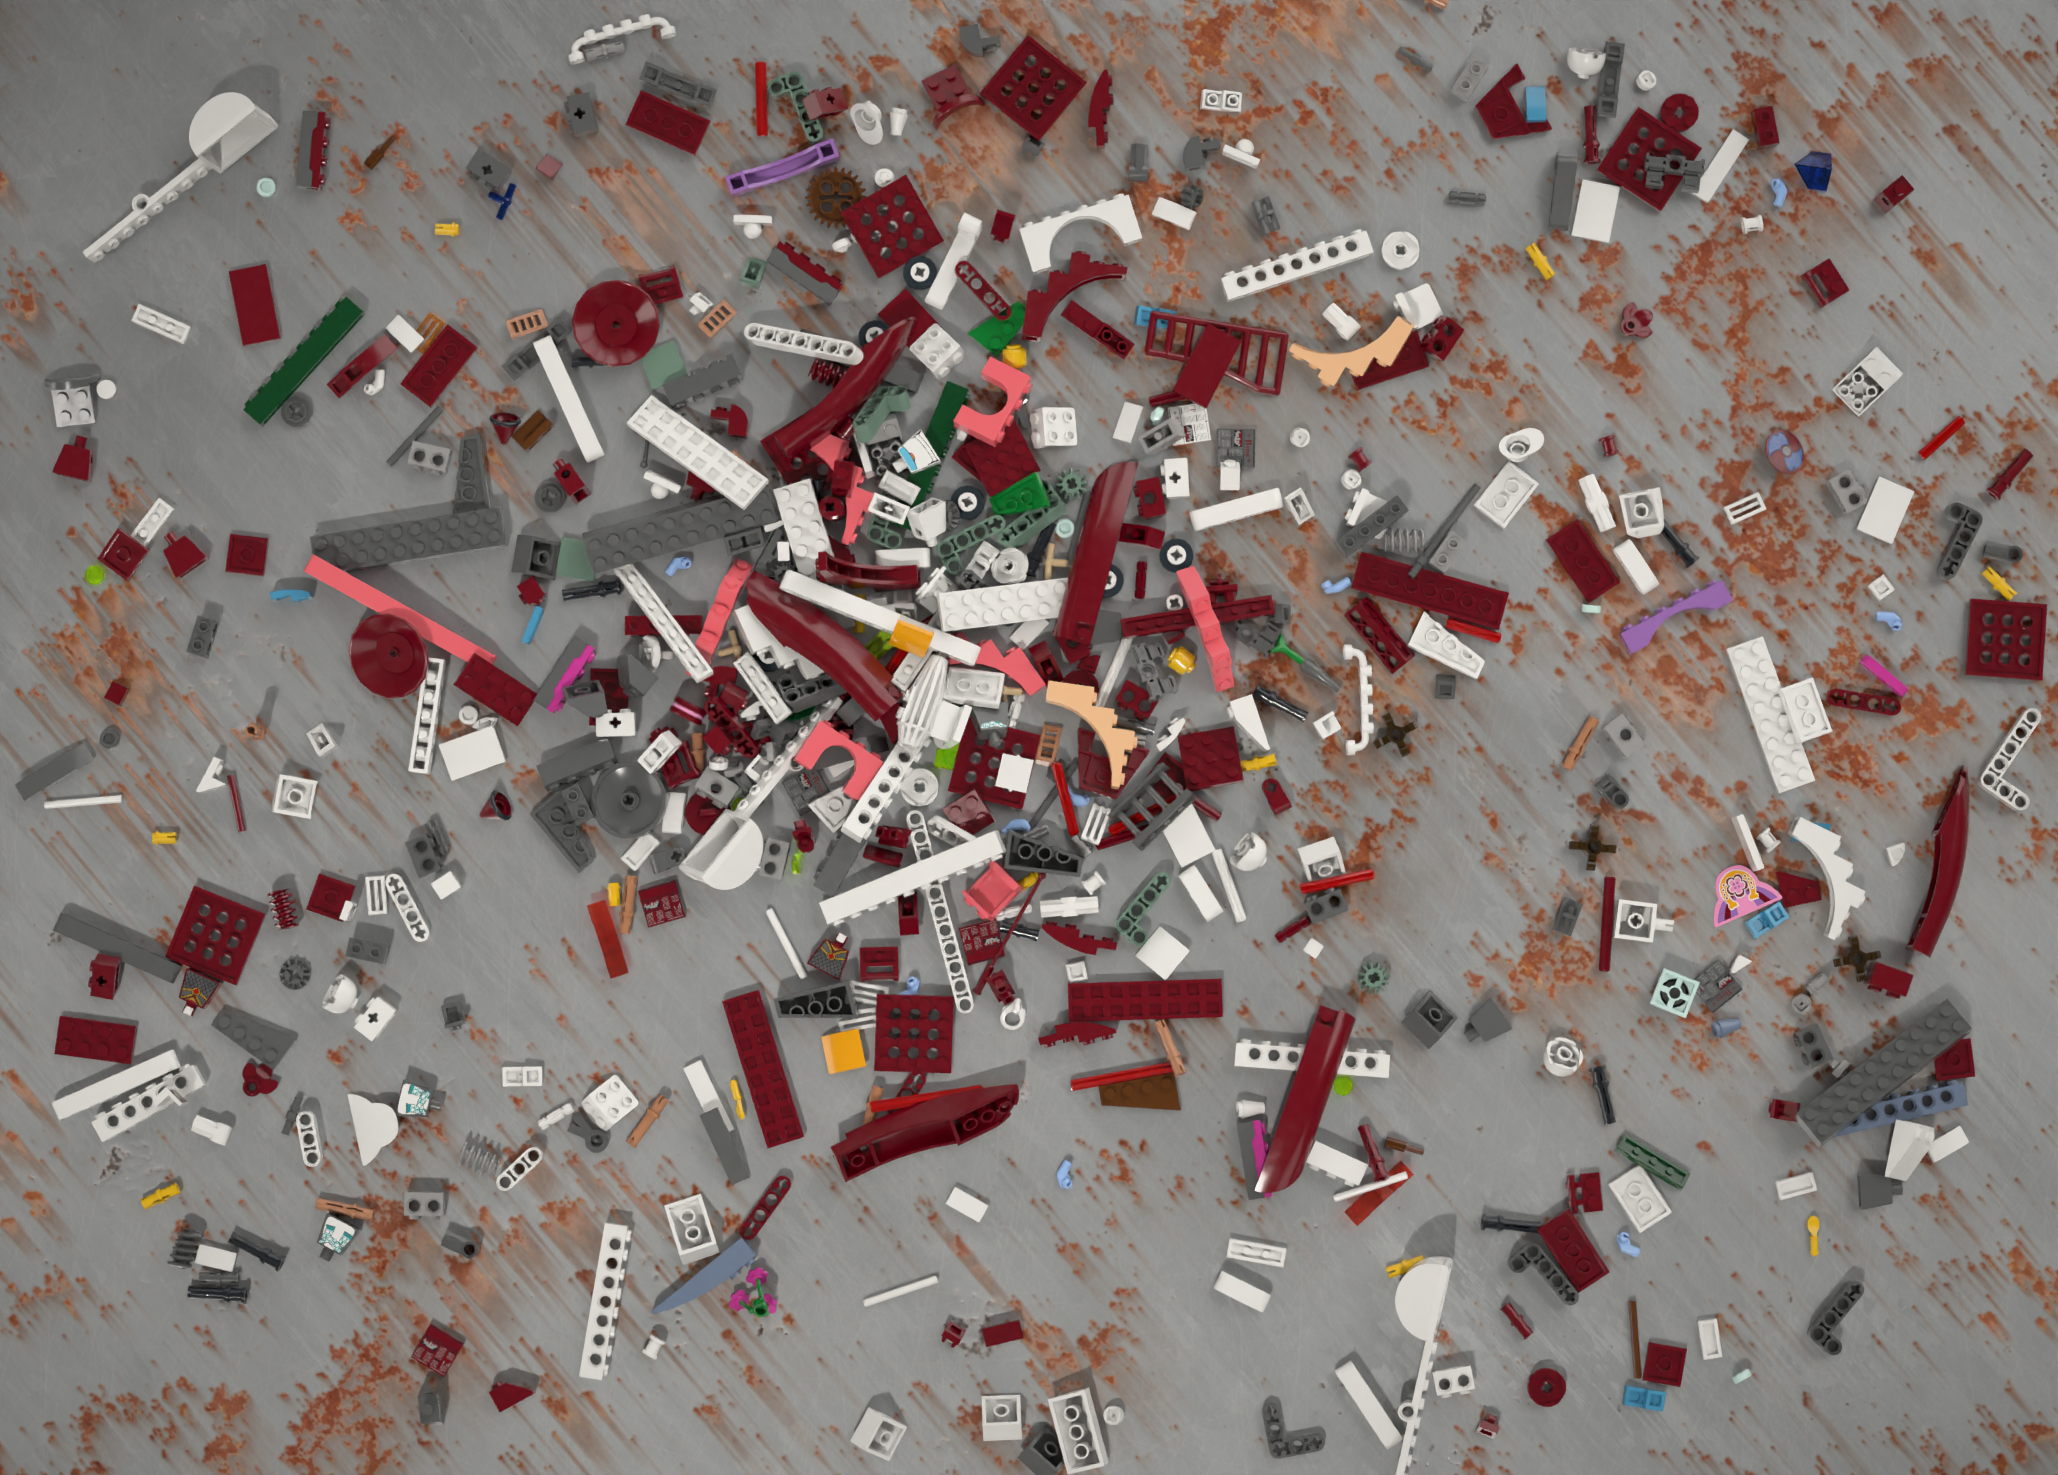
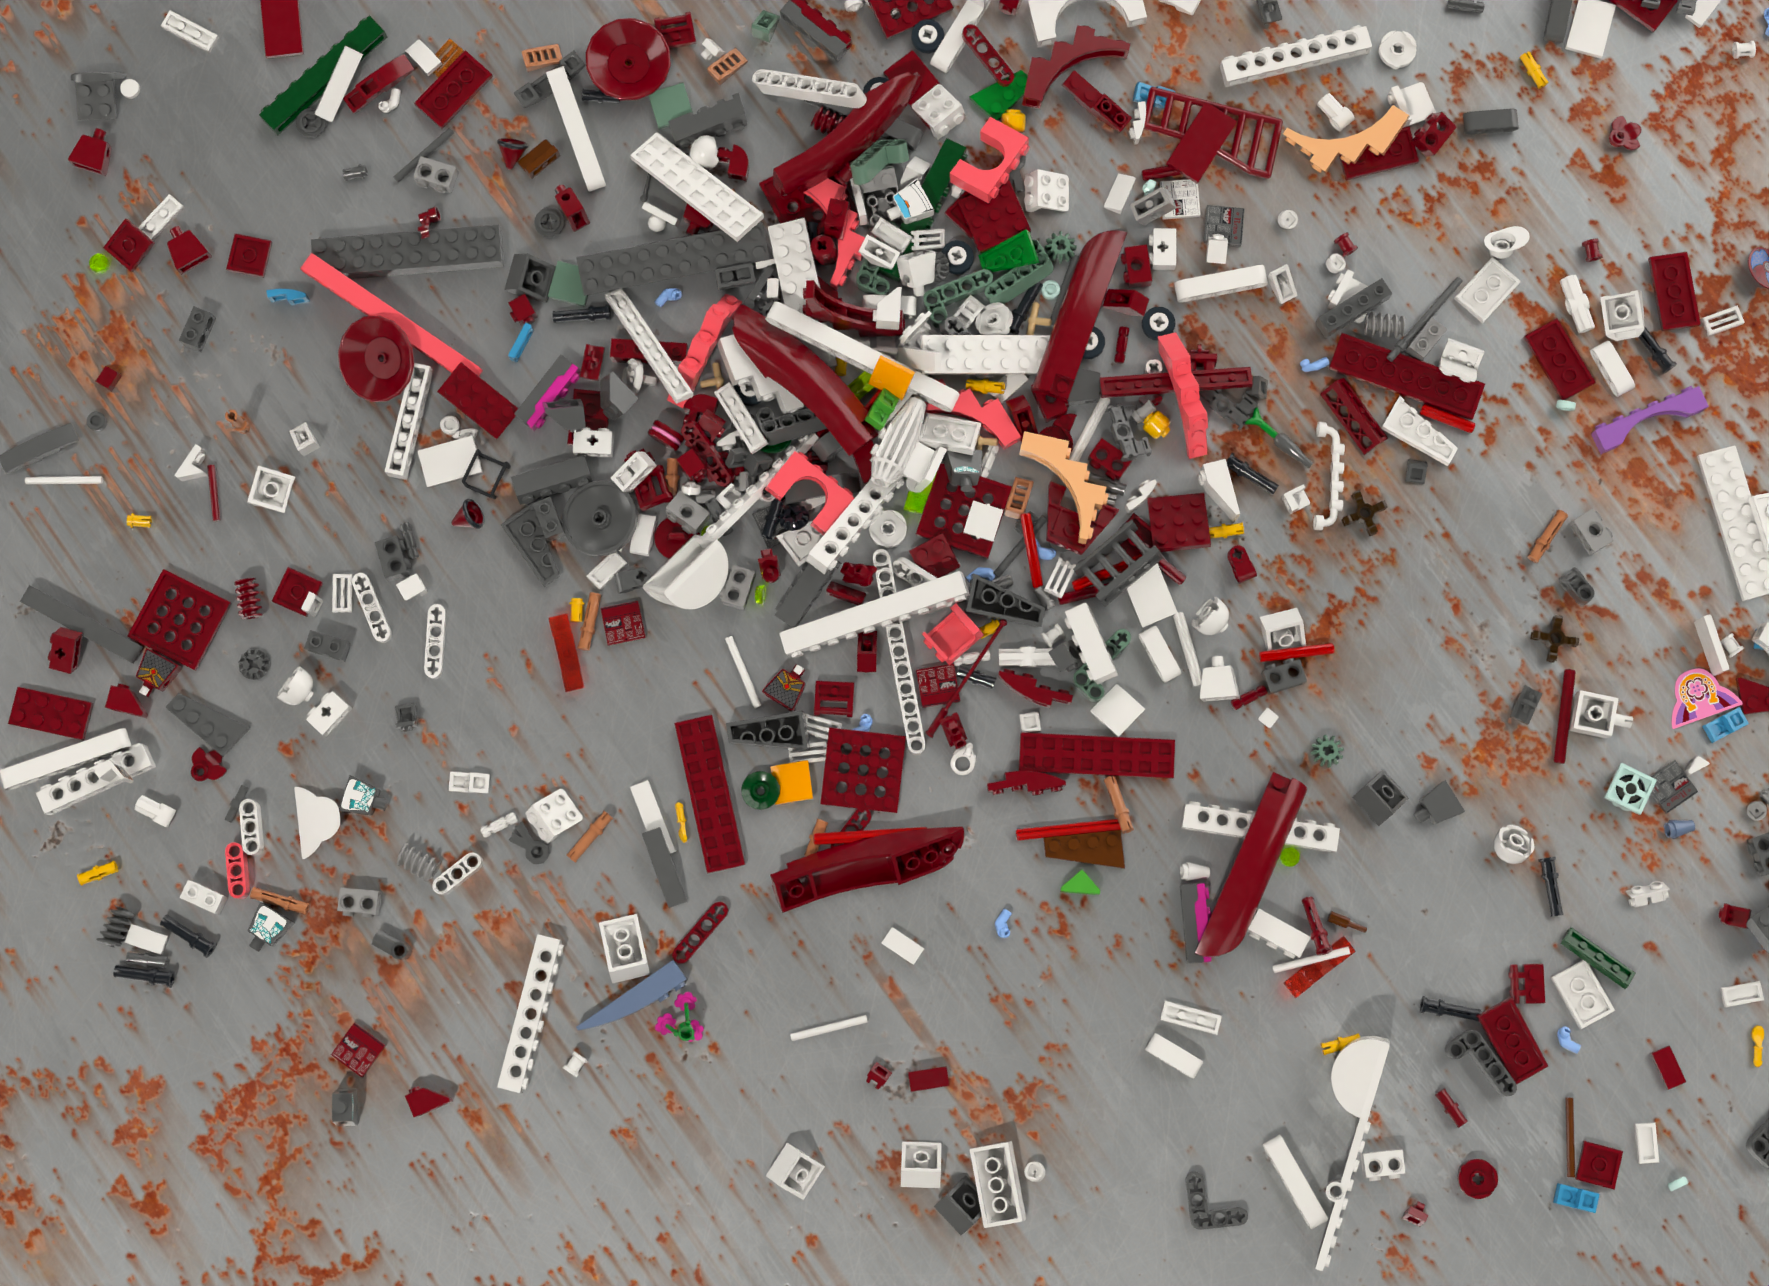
camera: 10 degrees right, 5 degrees down
dark grey wing [453,434,491,514] -> none
none -> dark red slope [105,683,148,718]
none -> white brick [180,880,228,915]
none -> coral beam [225,842,250,899]
none -> white tile [314,46,363,122]
none -> dark grey pin [343,164,368,181]
none -> dark red brick [418,207,441,239]
none -> white beam [424,604,446,679]
none -> black piece [462,449,511,500]
none -> dark red hips [580,344,605,381]
none -> white hair [690,135,719,169]
none -> dark green dish [741,771,780,810]
none -> black pin [761,500,783,540]
none -> black gear [779,504,809,531]
none -> bright green slope [865,388,899,431]
none -> white slope [873,287,902,330]
none -> white tile [897,347,941,372]
none -> white slope [898,156,932,191]
none -> white tile [911,228,945,250]
none -> yellow pin [966,379,1005,394]
none -> dark grey brick [1048,639,1083,672]
none -> bright green slope [1060,870,1100,895]
none -> white wedge [1064,602,1118,684]
none -> white slope [1129,101,1146,145]
none -> light grey pin [1131,400,1156,423]
none -> white torso [1200,656,1240,702]
none -> white bracket [1439,338,1484,383]
none -> dark grey beam [1463,108,1519,135]
none -> white hinge [1625,881,1670,908]
none -> dark red plate [1648,252,1701,331]
none -> dark red tile [1650,1046,1686,1090]

